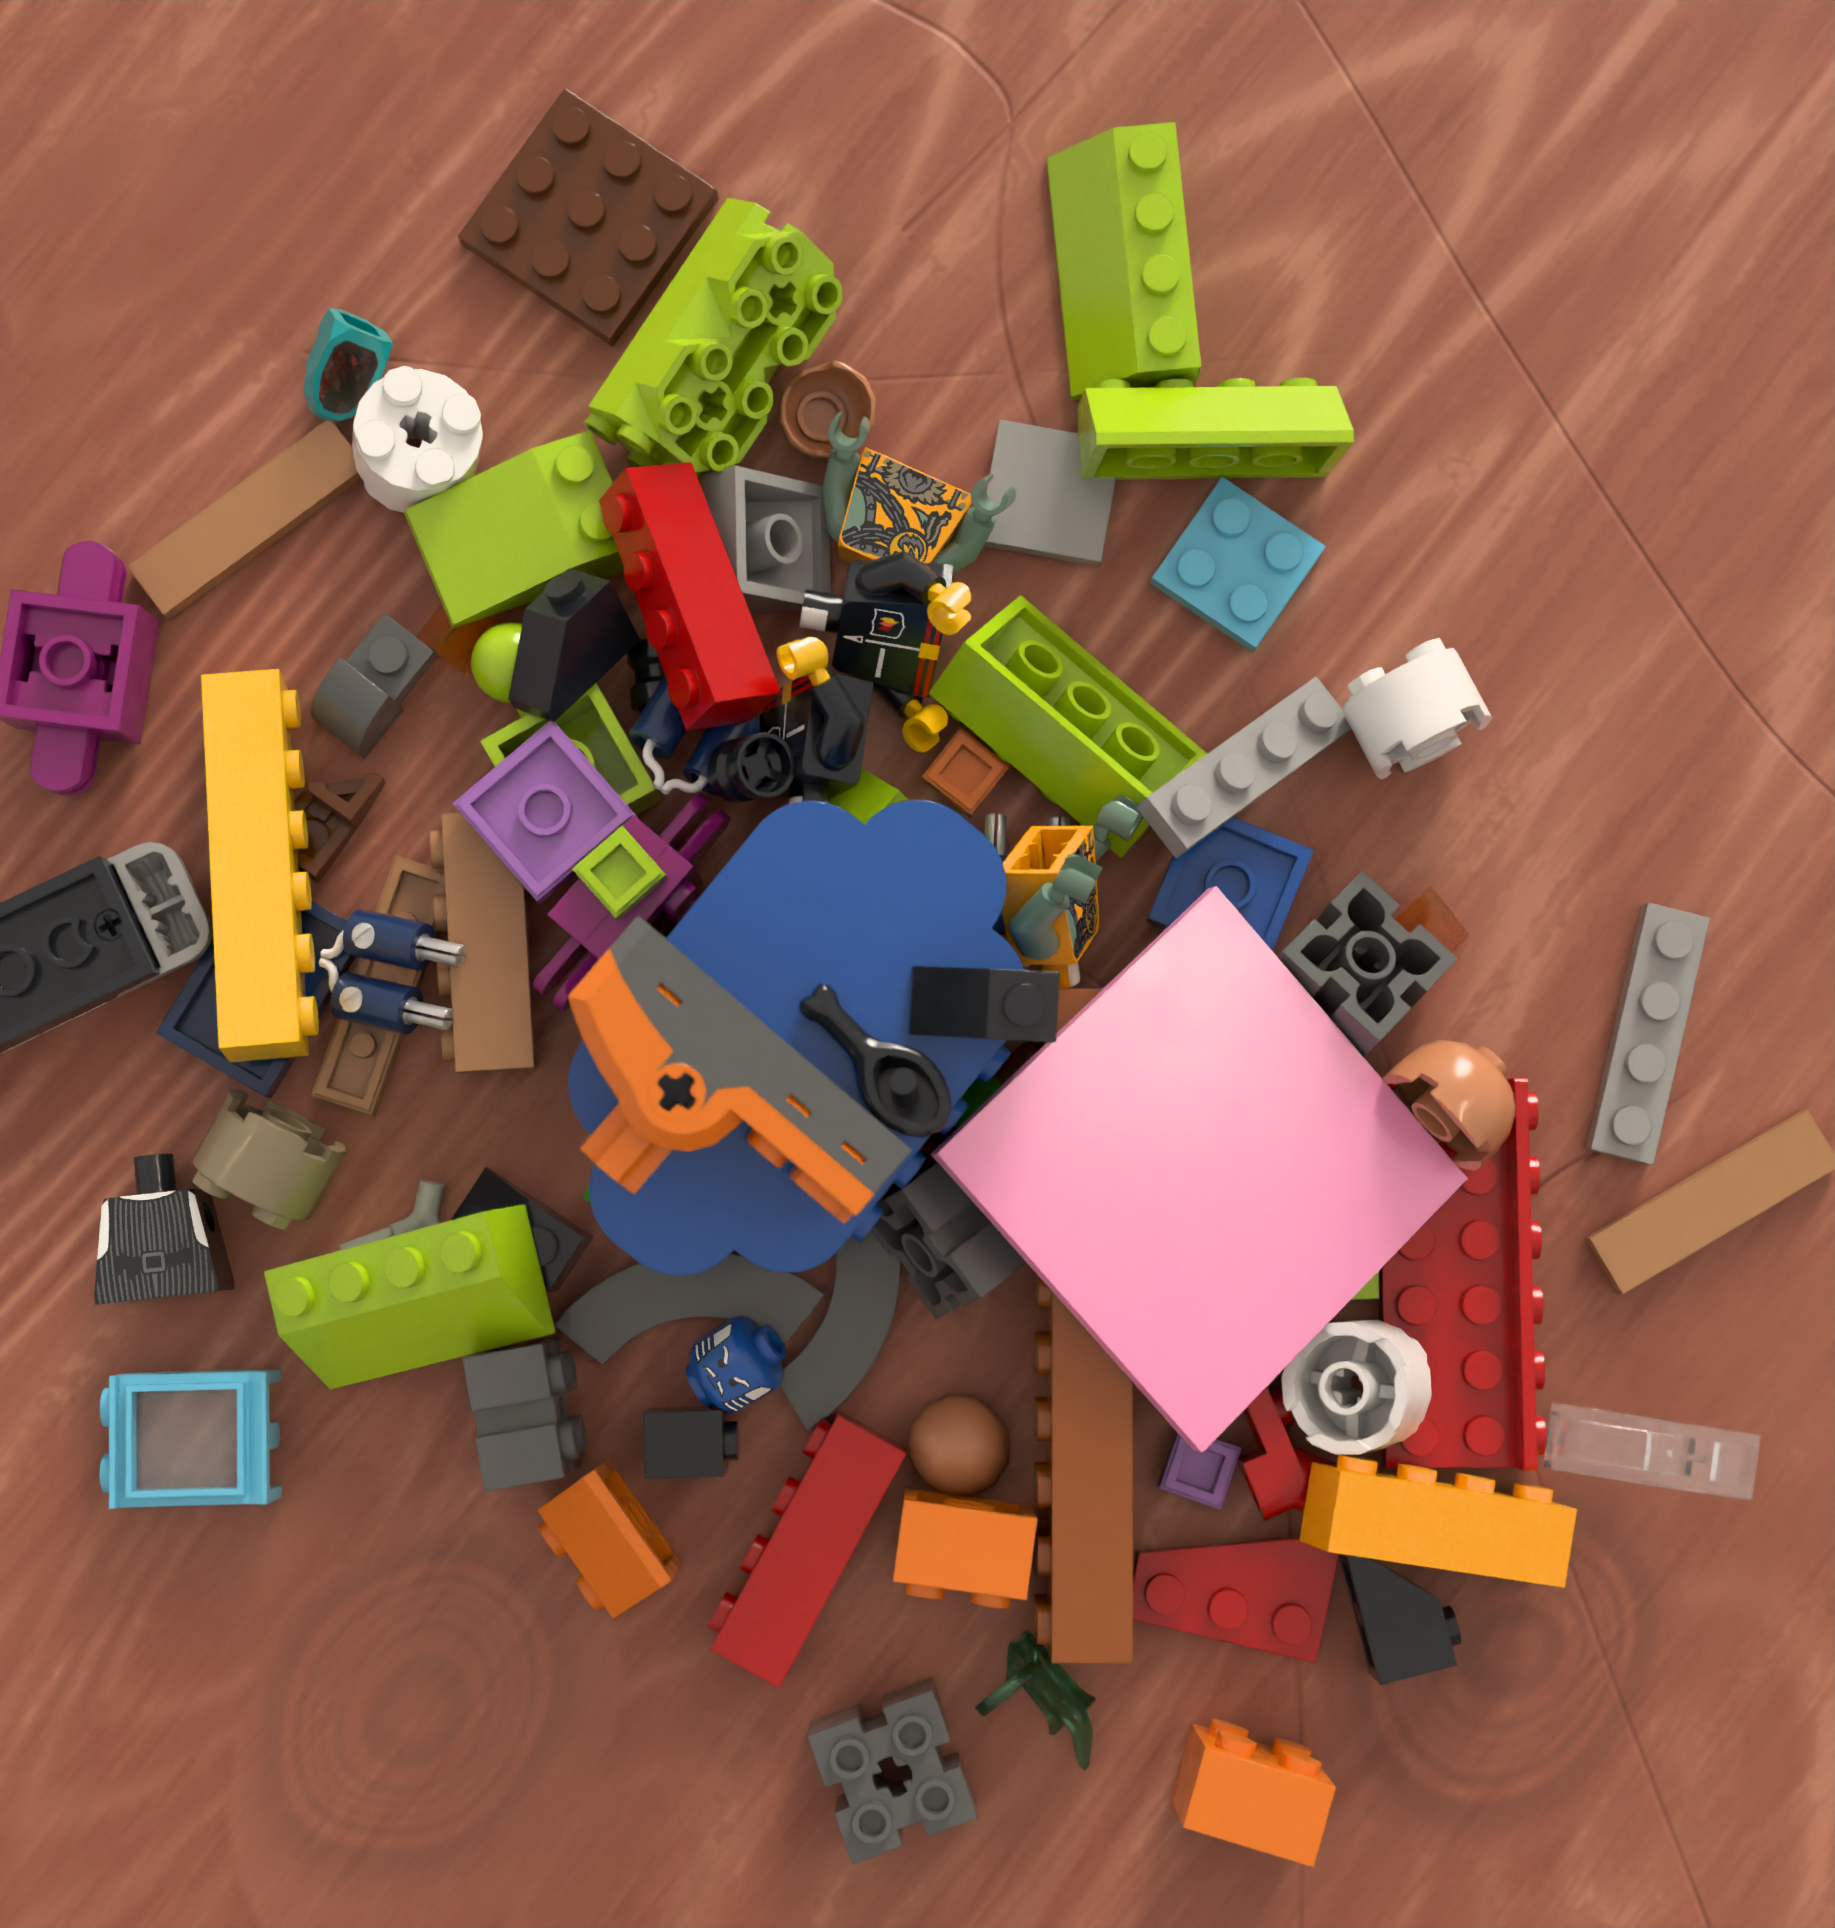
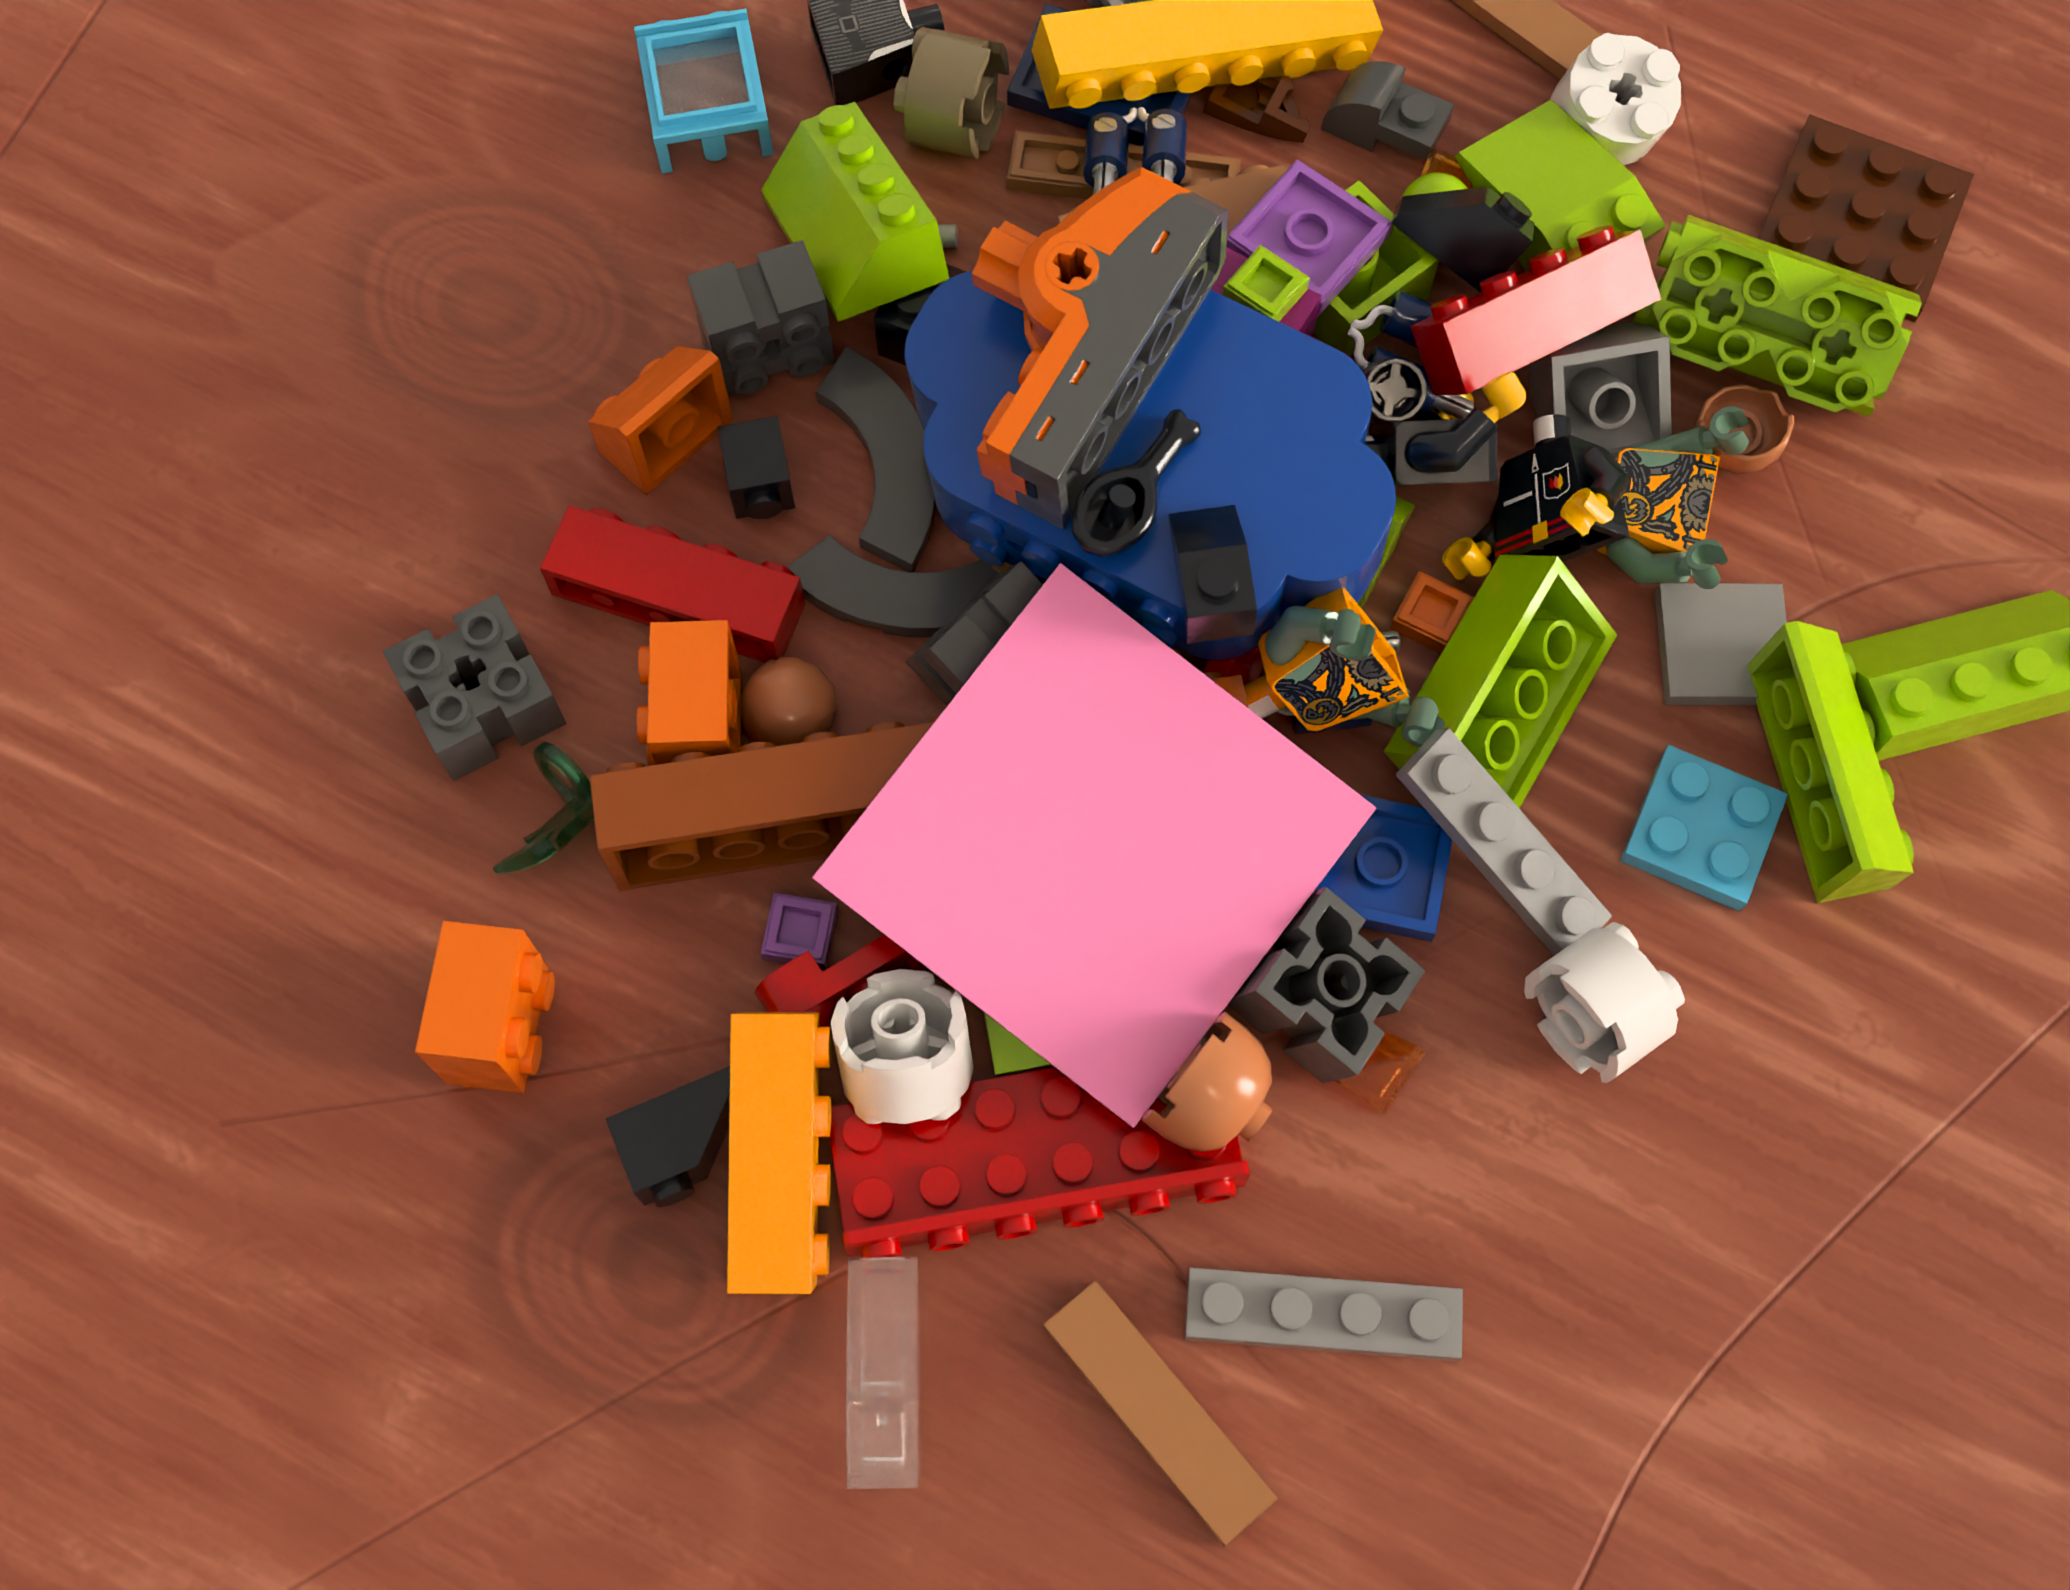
camera: 80 degrees right, 15 degrees down
rock [303,308,393,421] -> none
blue head [686,1316,786,1413] -> none
red wing [1133,1537,1340,1663] -> none

